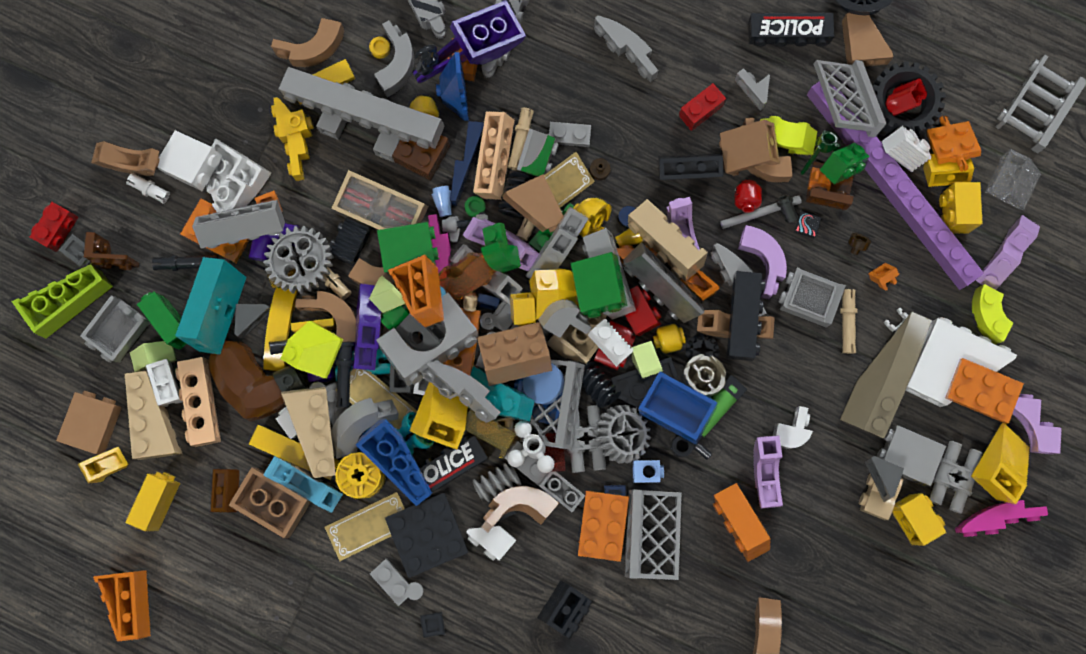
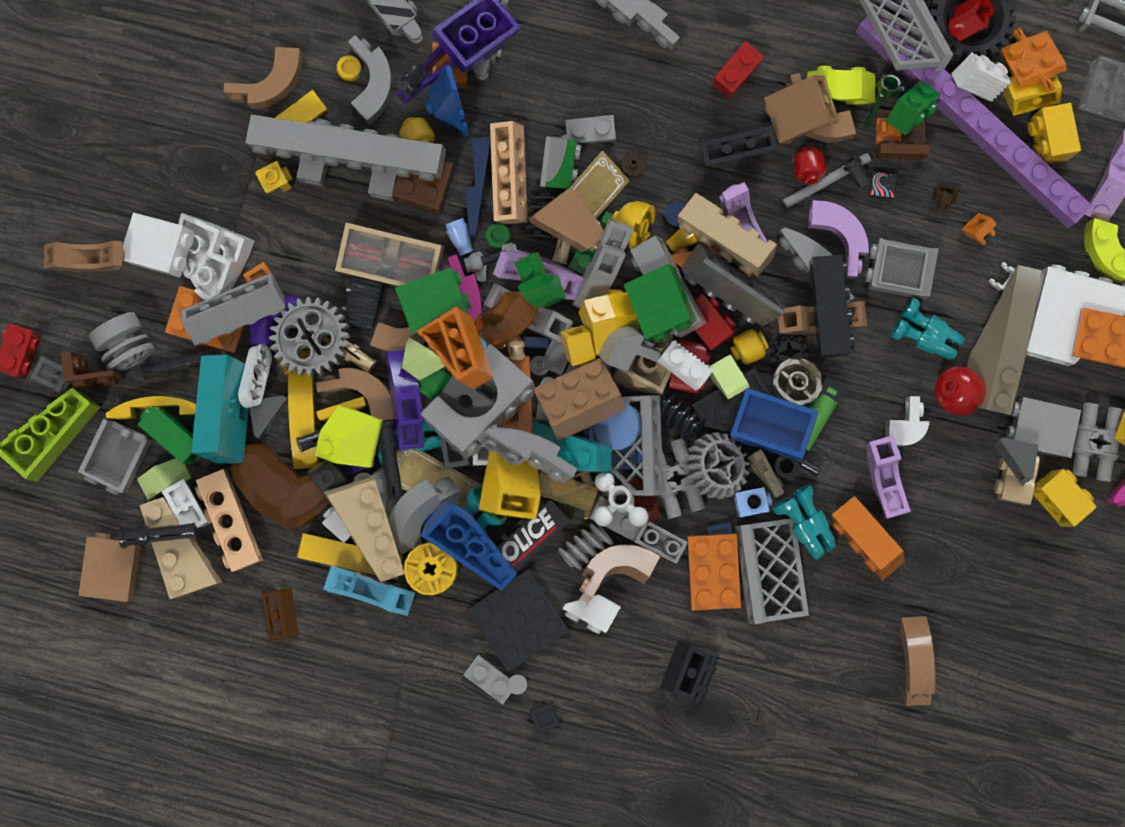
camera: 10 degrees left, 5 degrees up
yellow slope [78,447,128,483] -> none
orange wedge [93,570,151,641] -> none
yellow brick [125,472,180,531] -> none
white pin [126,173,170,204] -> none
medium nougat brick [229,467,311,538] -> none
yellow slope [271,97,310,181] -> none
pearl gold sticker [325,492,405,561] -> none
tan pin [508,108,534,171] -> none
orange slope [680,270,720,301] -> none
light grey slope [735,68,770,111] -> none
tan pin [840,289,857,354] -> none
none -> light grey wheel [89,312,155,372]
none -> yellow slope [106,396,196,420]
none -> black pin [118,522,197,549]
none -> white beam [238,344,272,408]
none -> dark tan wing [745,449,784,499]
none -> teal piece [772,484,836,560]
none -> teal piece [891,297,965,360]
none -> red cylinder [934,366,986,416]

